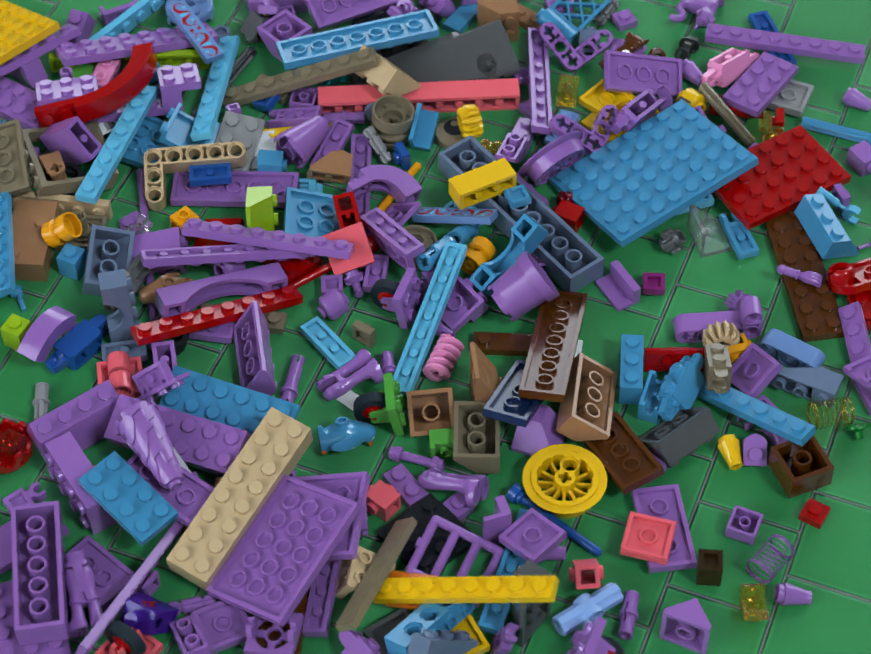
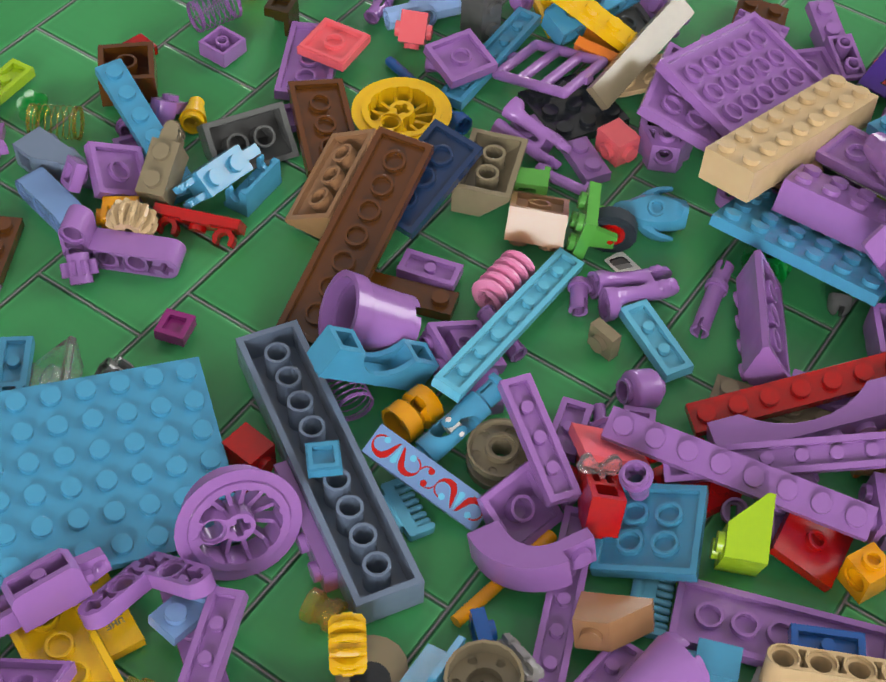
camera: 170 degrees left, 0 degrees up
medium lavender plate [370,267,424,330] -> none
yellow brick [448,157,517,210] -> none
medium nougat slope [469,342,502,401] -> none
medium lavender panel [483,495,512,544] -> none
medium lavender slope [495,117,536,163] -> none
medium lavender panel [595,260,641,312] -> none
dark azure brick [618,334,644,405] -> none
none -> medium lavender plate [60,155,89,194]
none -> medium lavender plate [396,248,464,291]
none -> clear piece [576,452,623,479]
none -> medium lavender cone [618,460,654,501]

